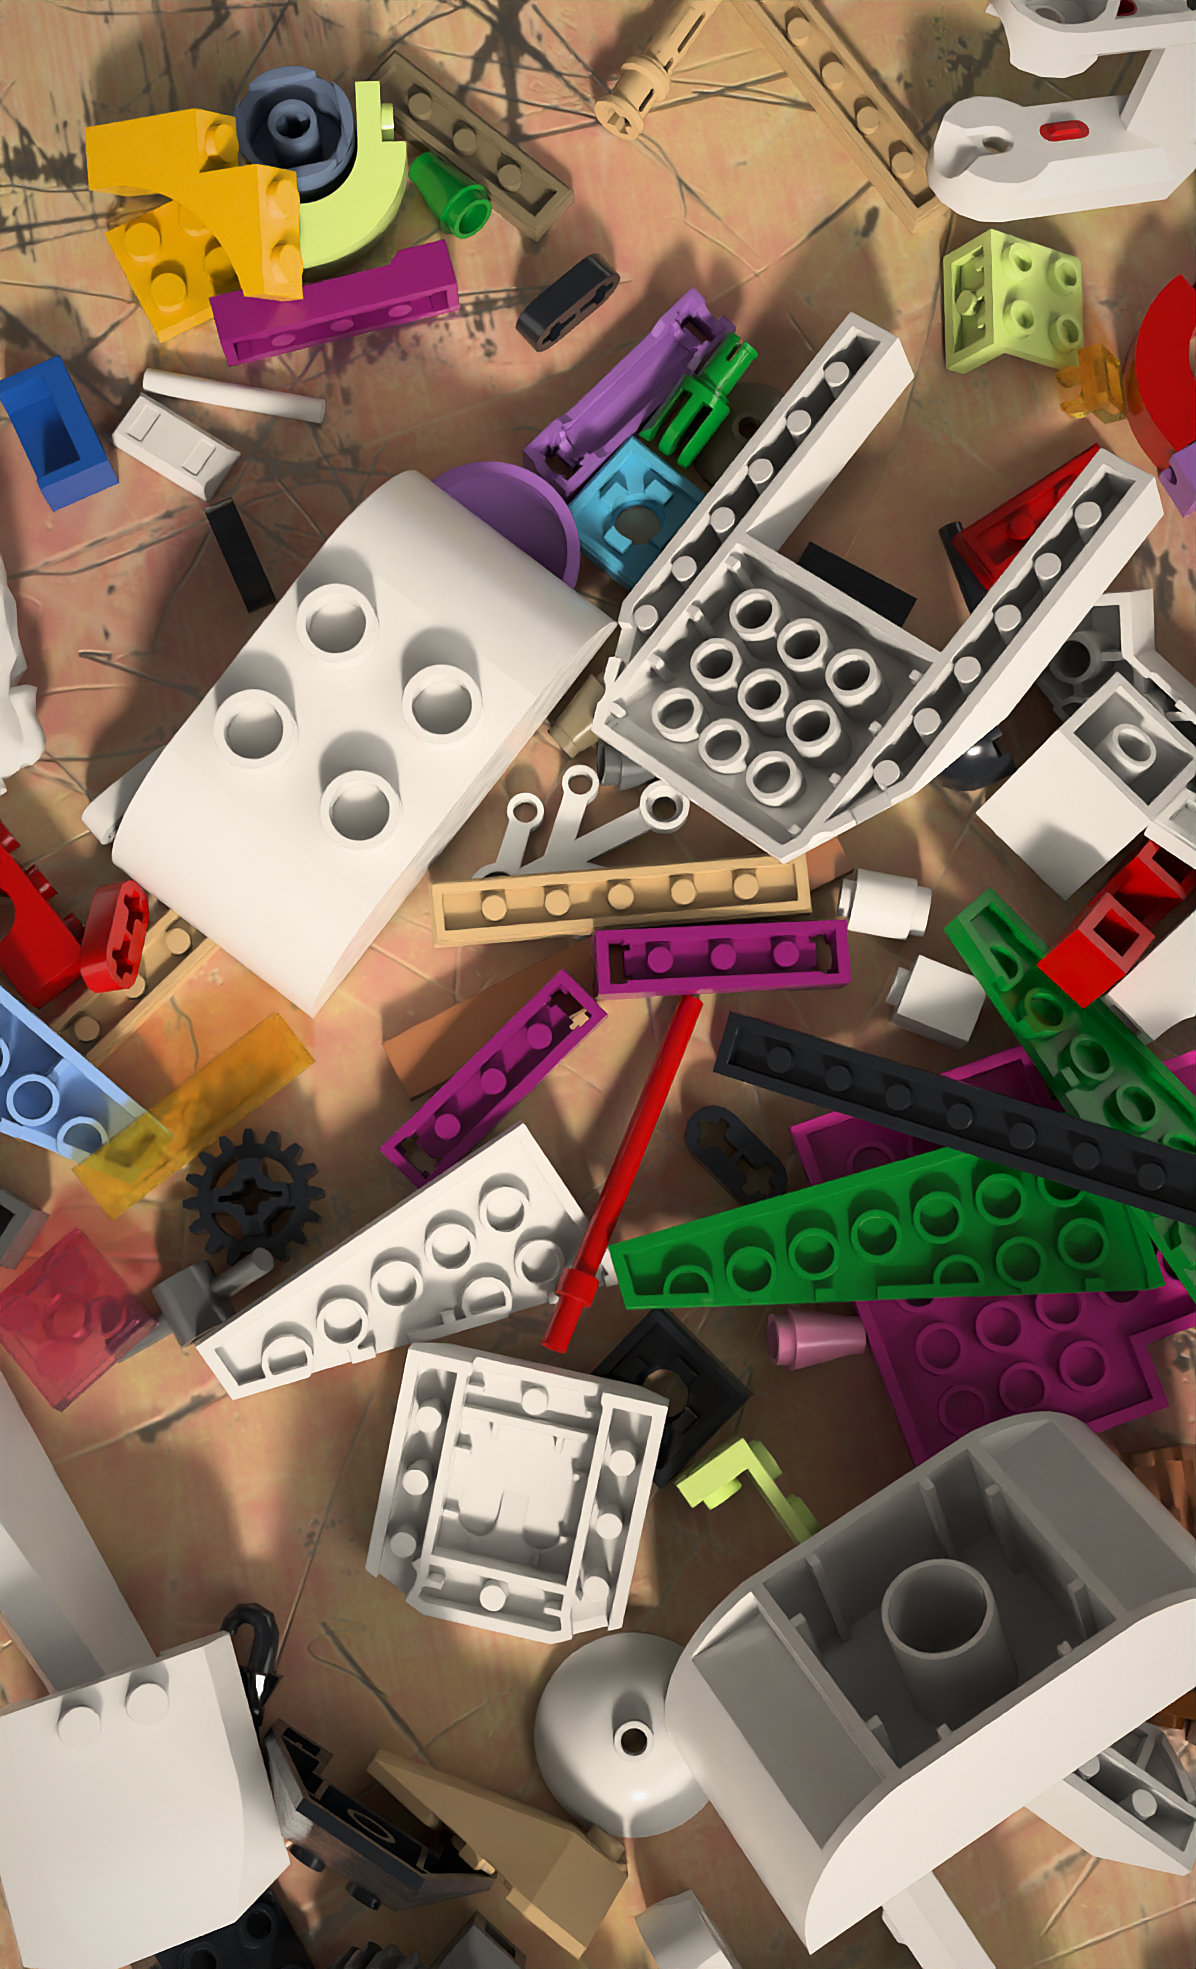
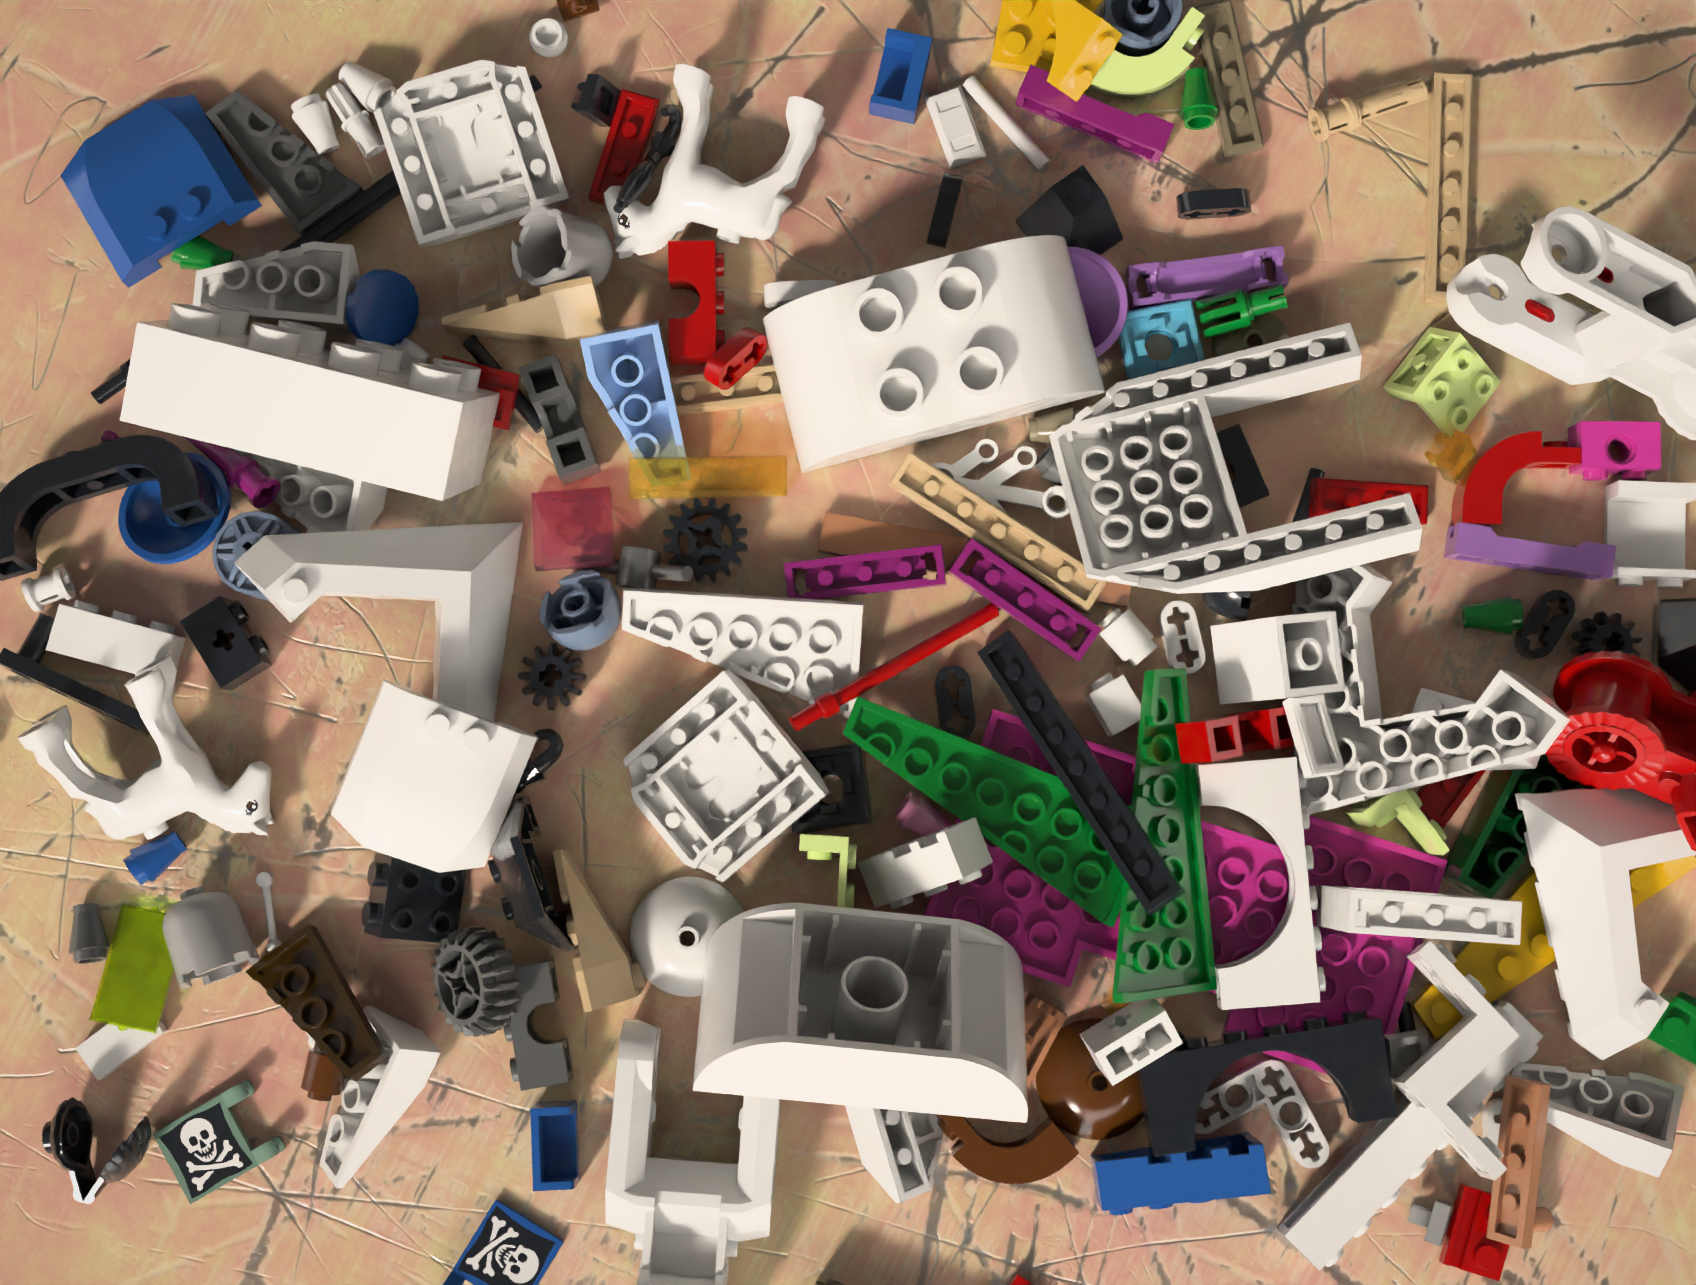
camera: 40 degrees right, 5 degrees up
none -> black gear [518,643,587,710]
none -> sand blue cylinder [539,570,622,651]
none -> white wedge [858,817,993,909]
none -> black slope [1015,165,1124,255]
none -> white beam [1158,600,1205,675]

